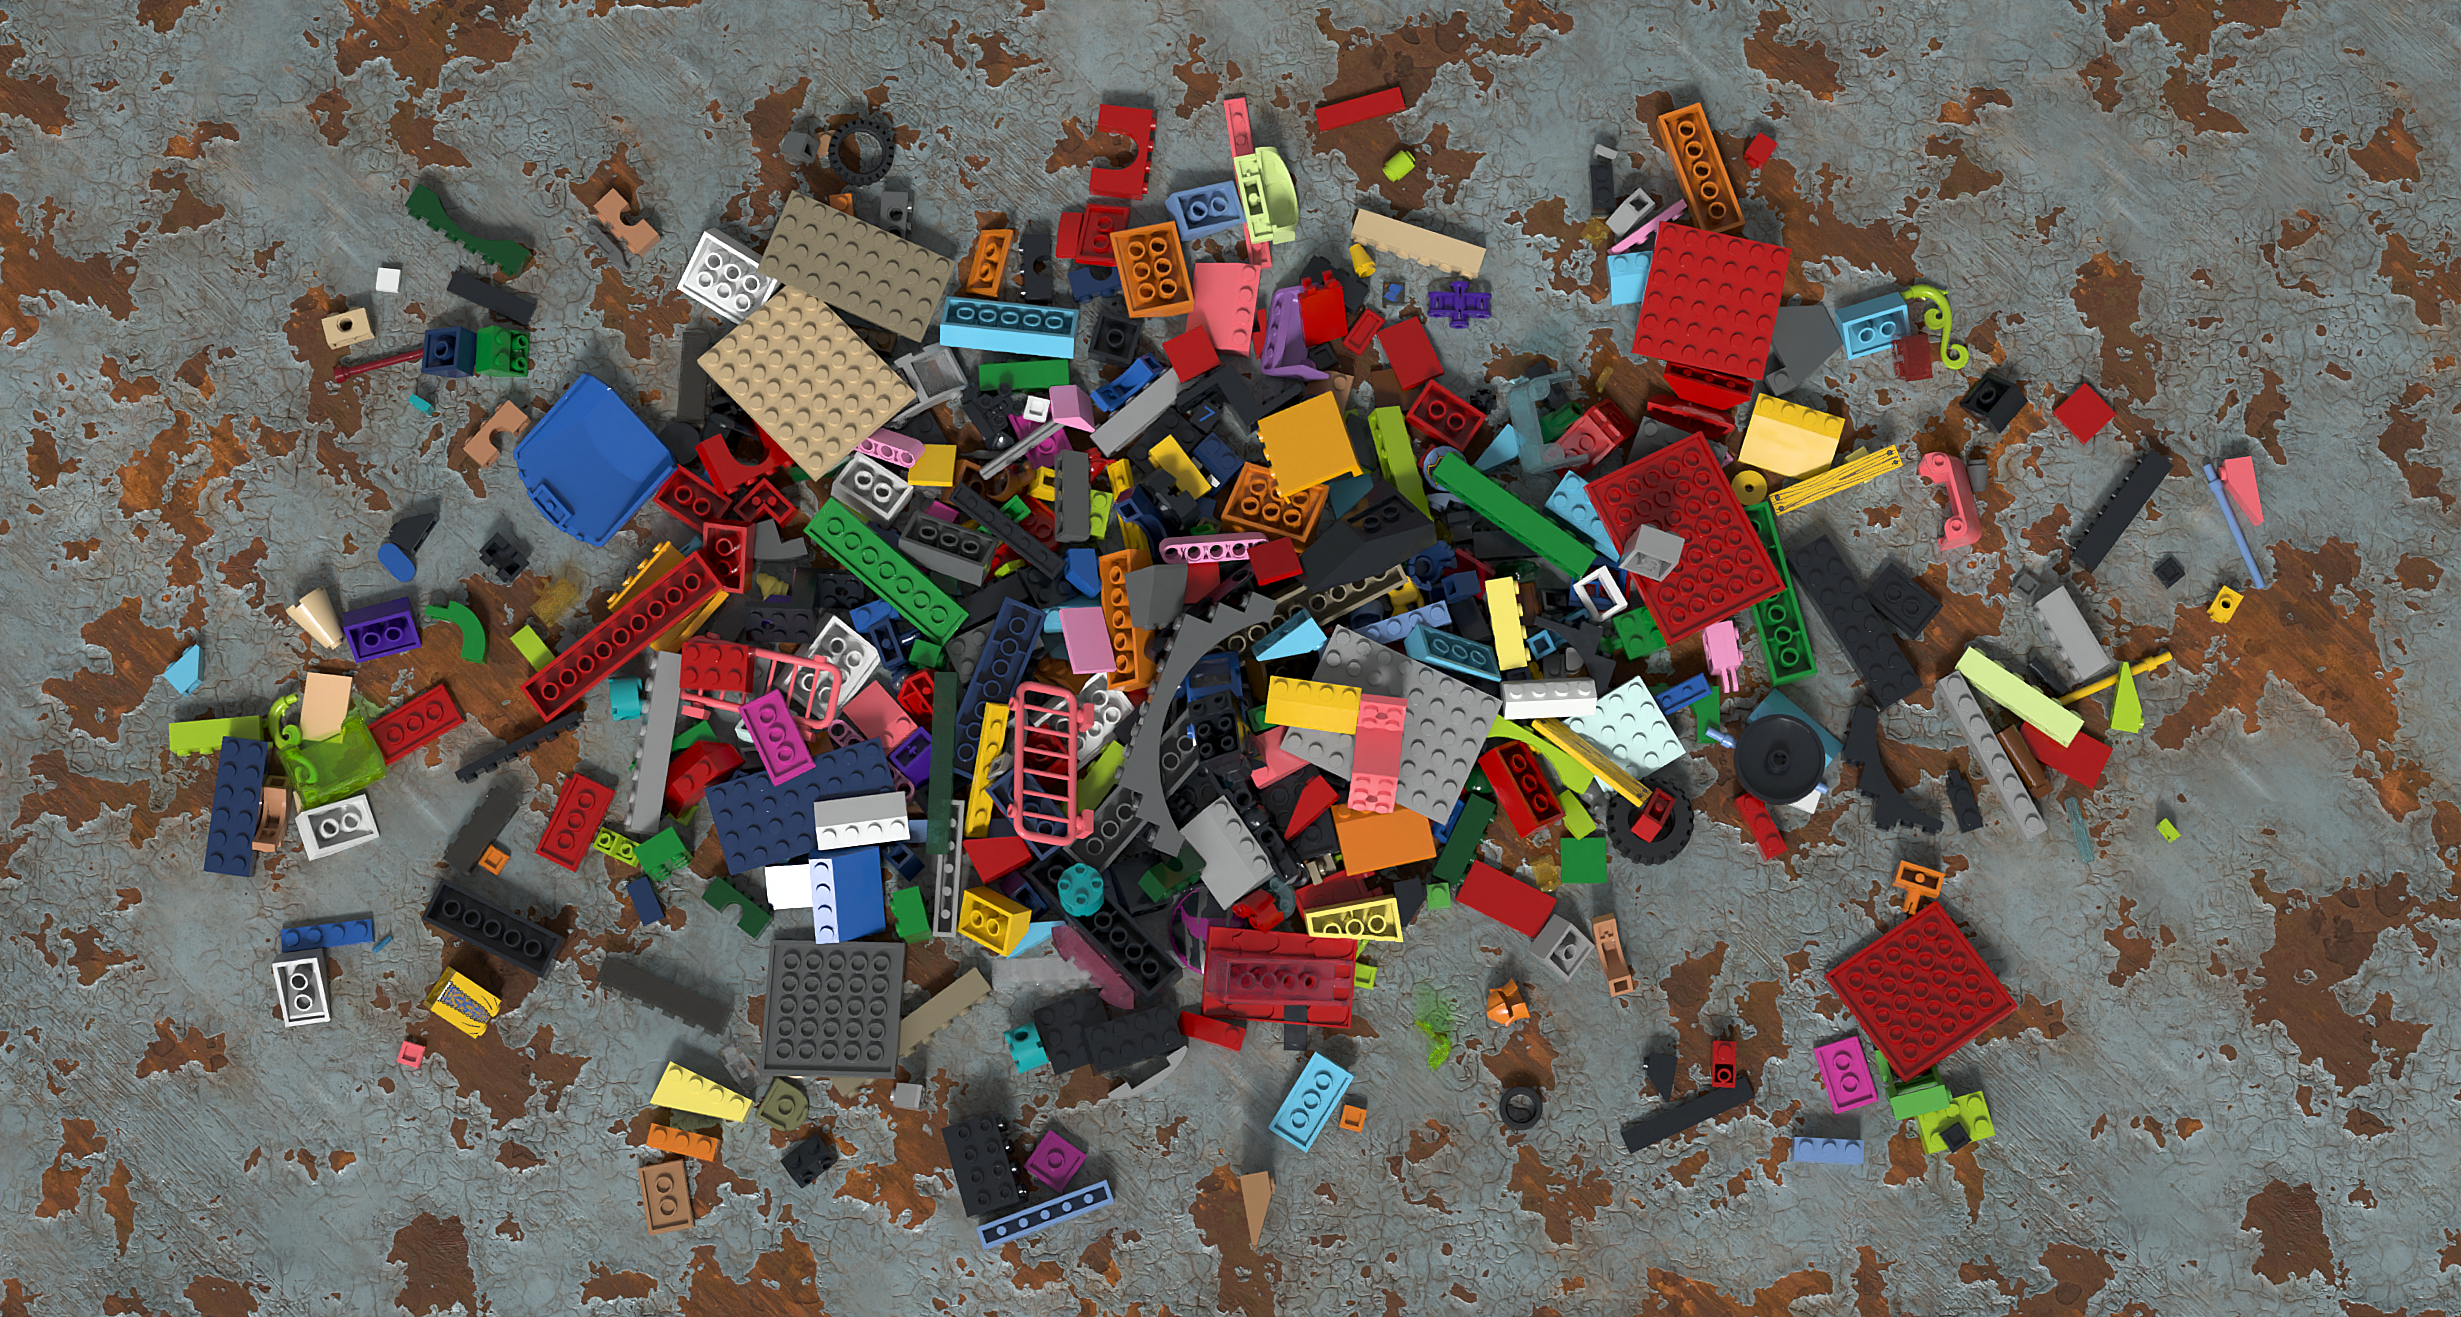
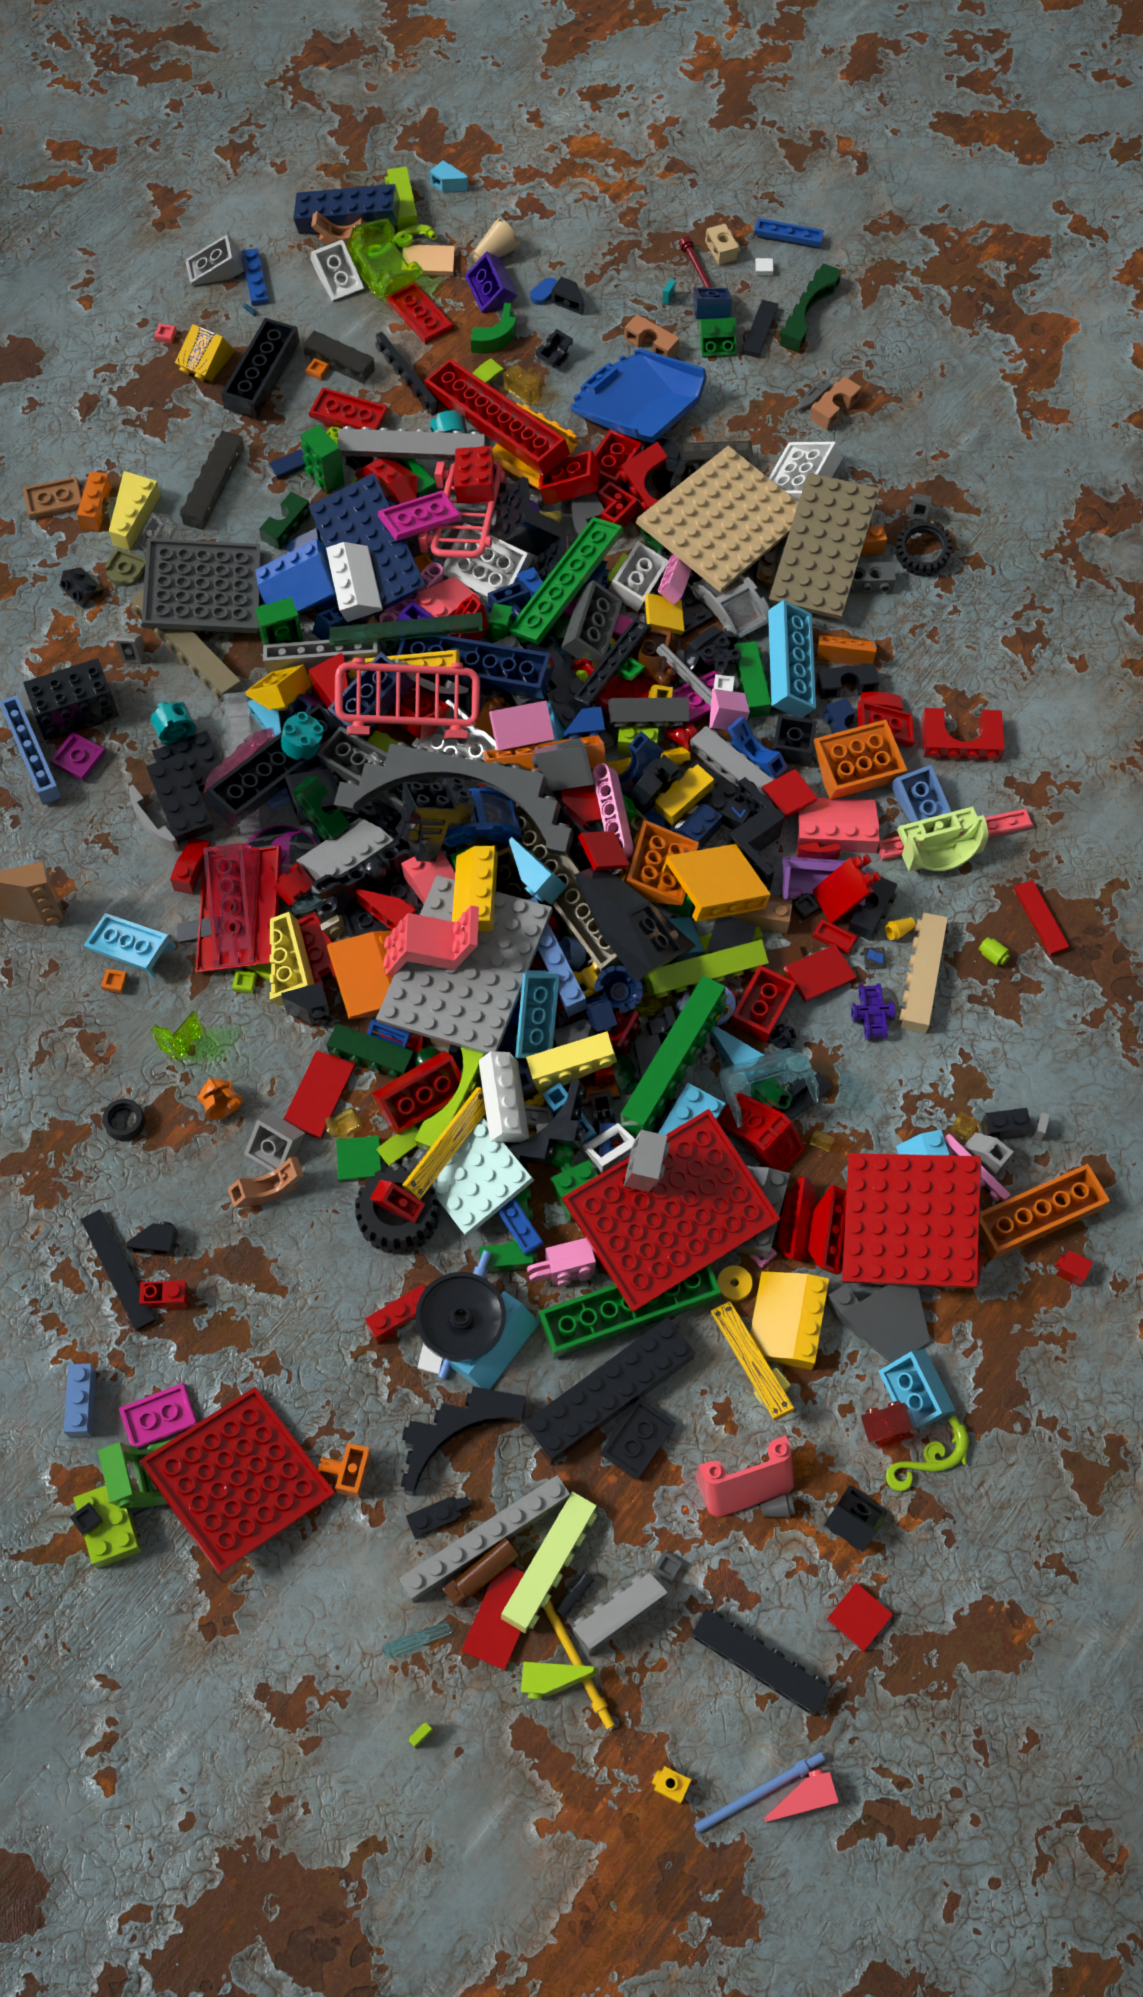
camera: 80 degrees right, 15 degrees down
bright green brick [1426,883,1451,911] -> none
black tile [2153,557,2185,590] -> none
none -> blue plate [754,218,824,247]

